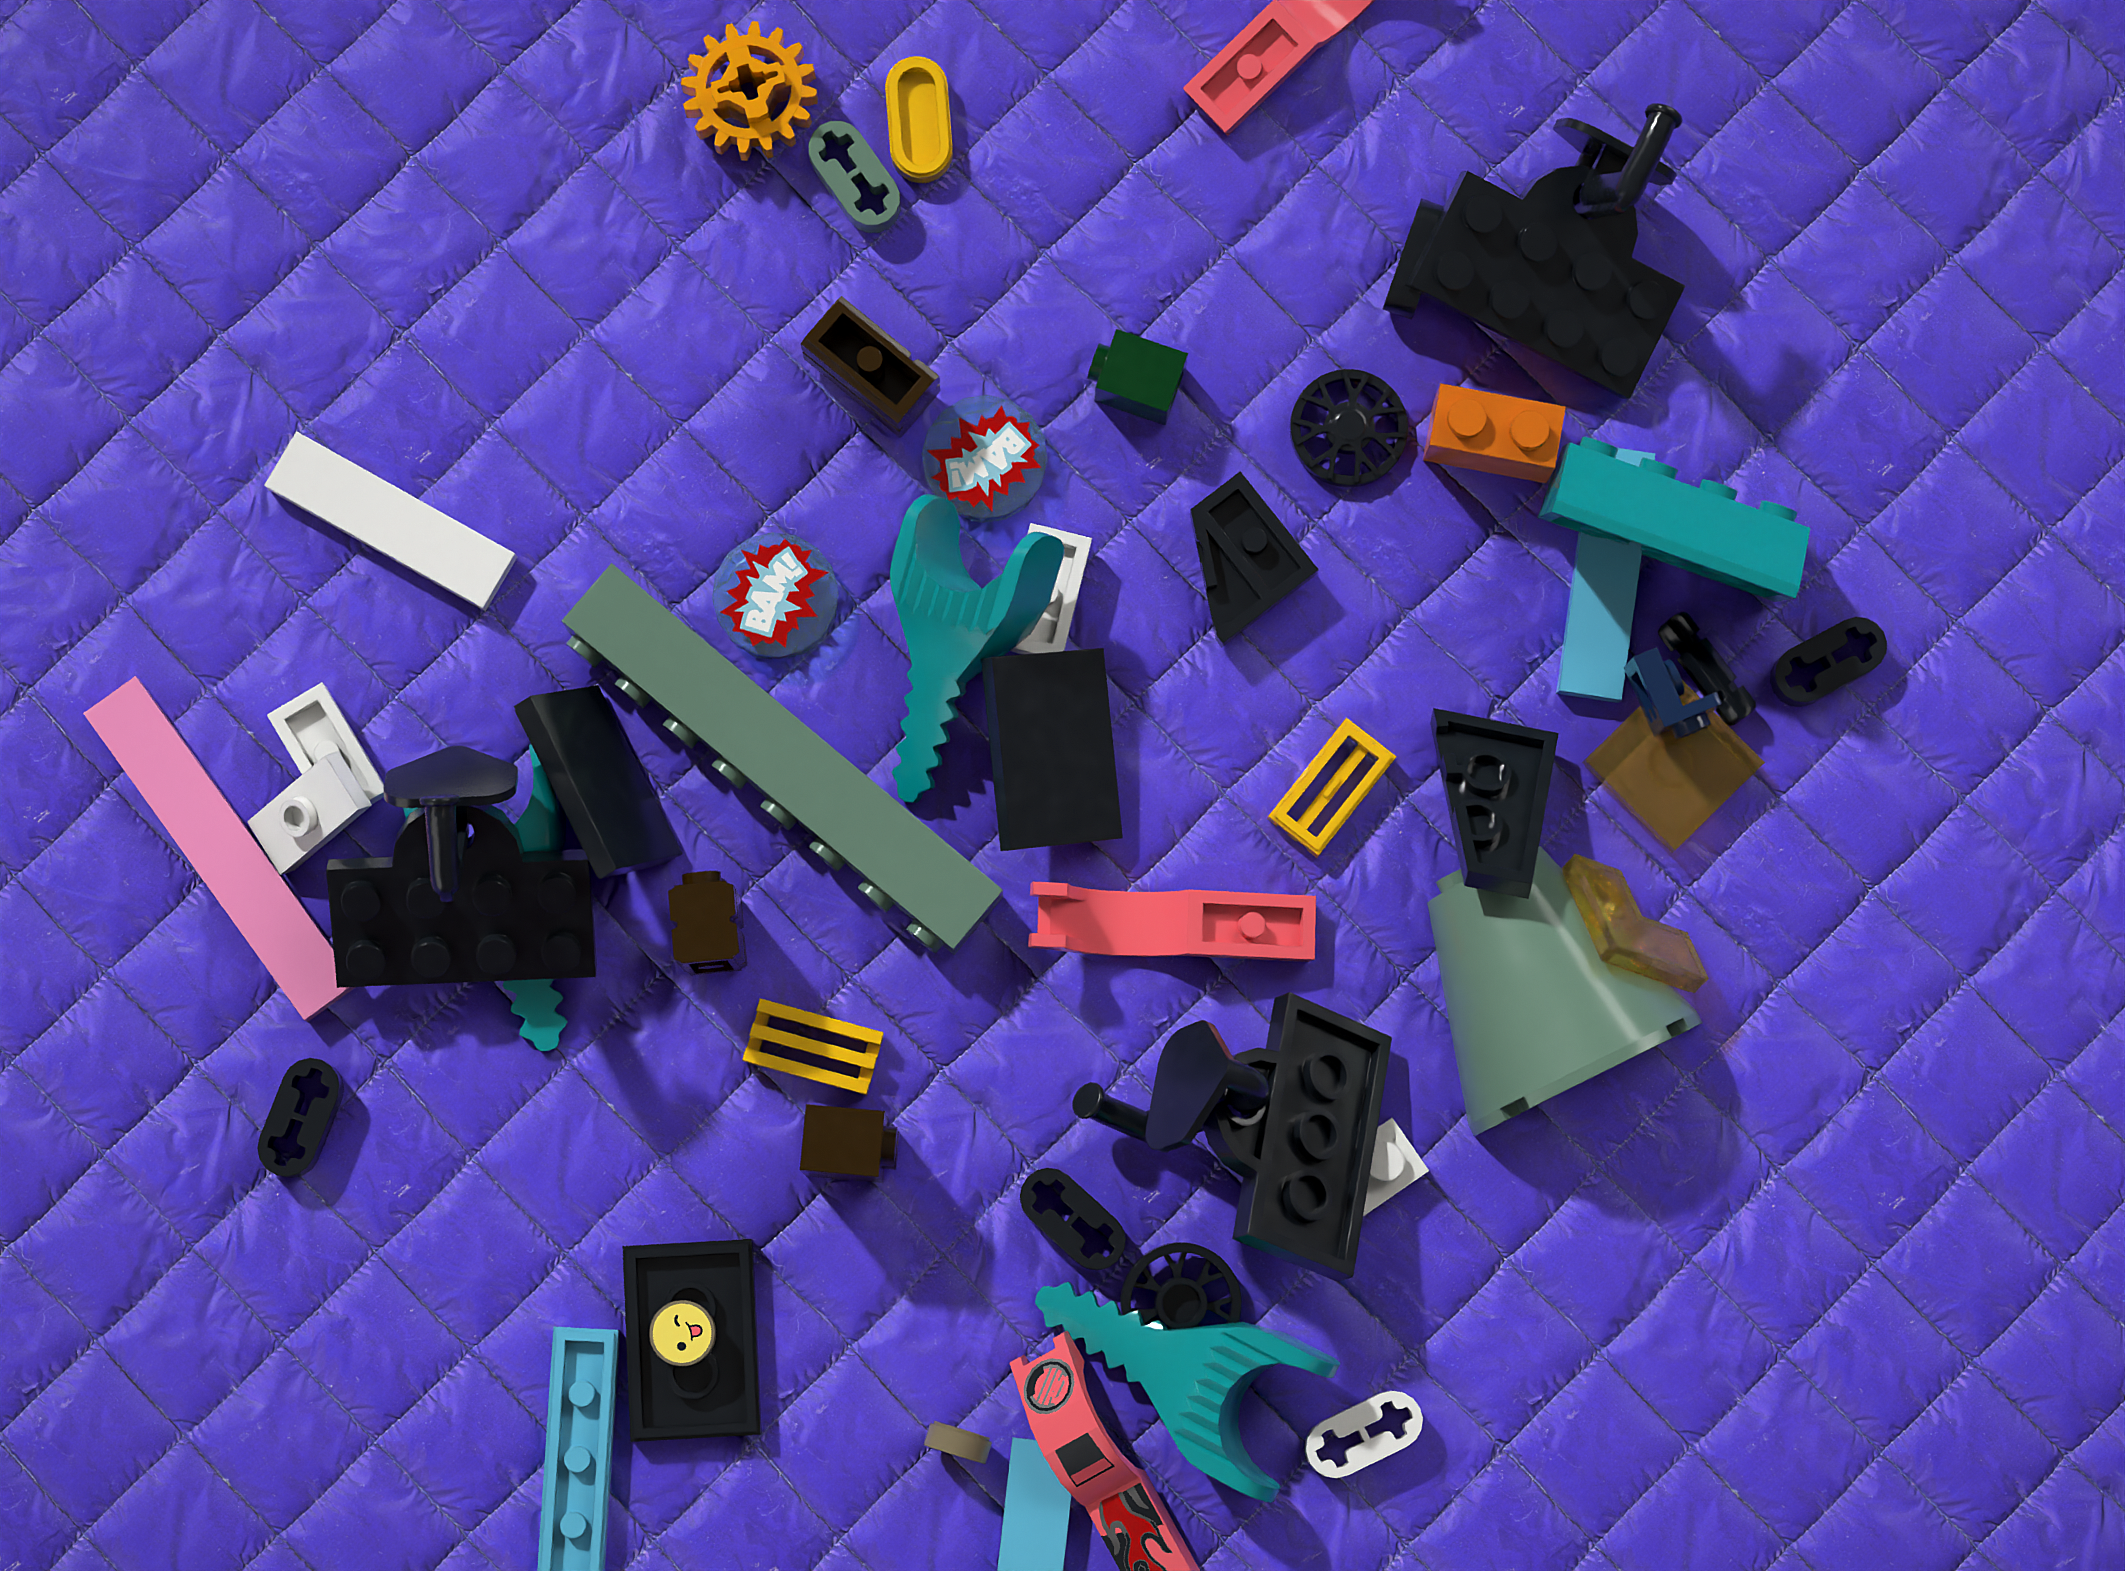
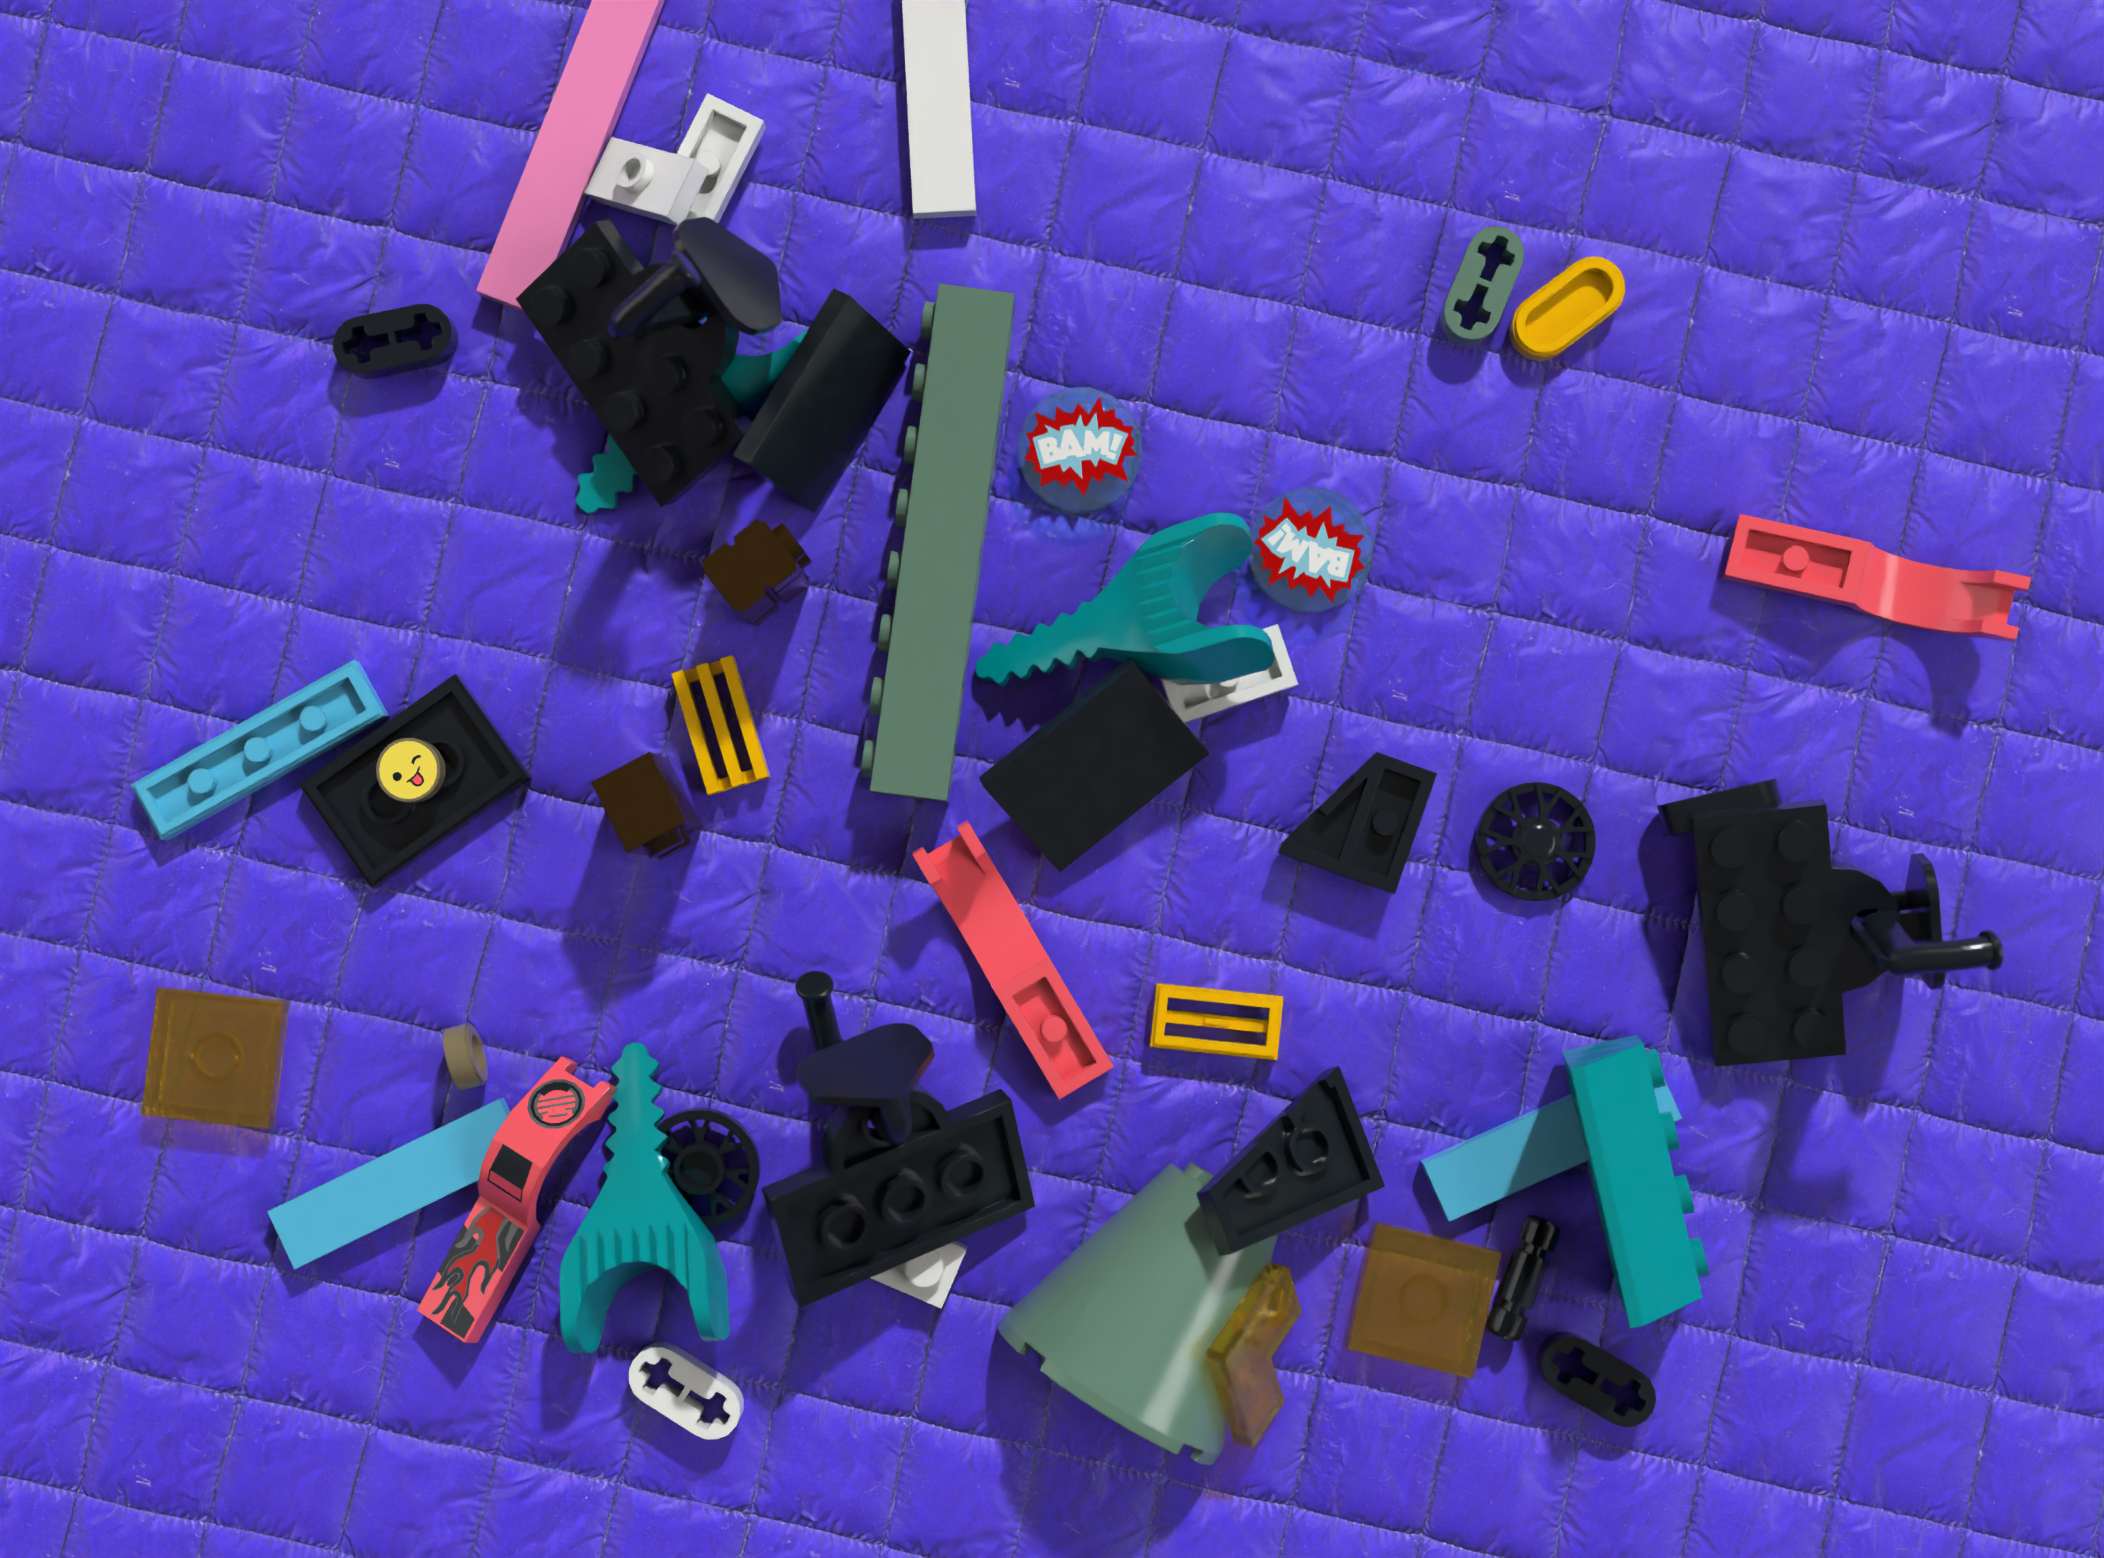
camera: 60 degrees right, 5 degrees up
light orange gear [681,21,818,161] -> none
dark brown brick [801,296,941,438] -> none
black beam [1020,1168,1126,1271] -> none
dark green brick [1087,329,1188,425] -> none
orange brick [1423,383,1566,483] -> none
dark blue bracket [1624,647,1722,740] -> none

